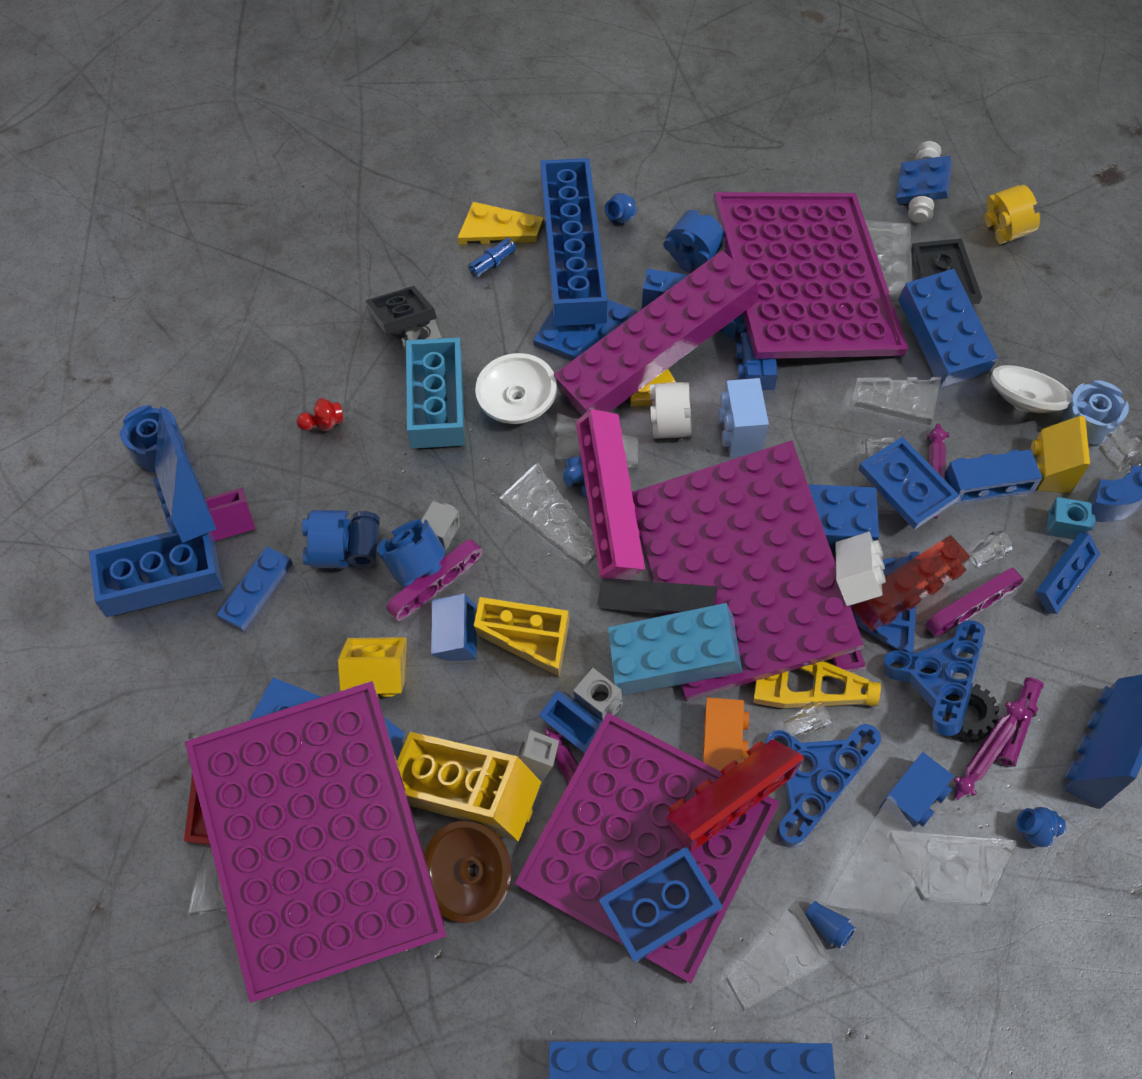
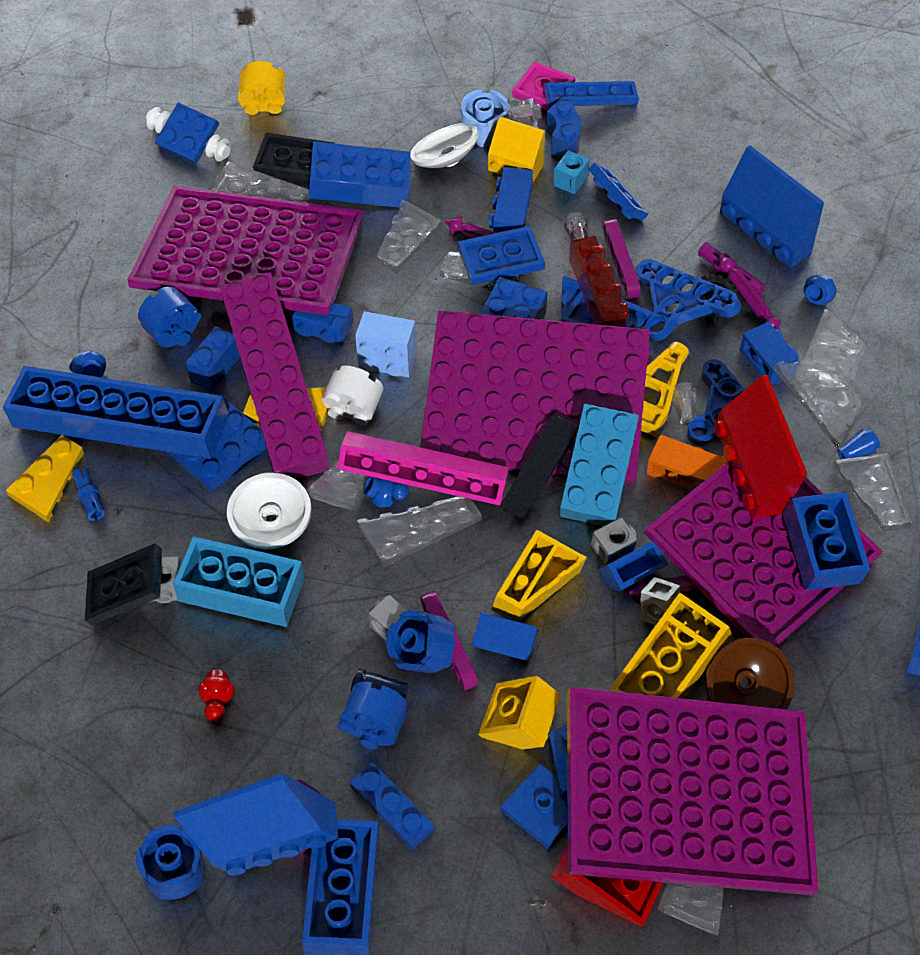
camera: 70 degrees left, 5 degrees down
white brick [836,532,886,606] -> none

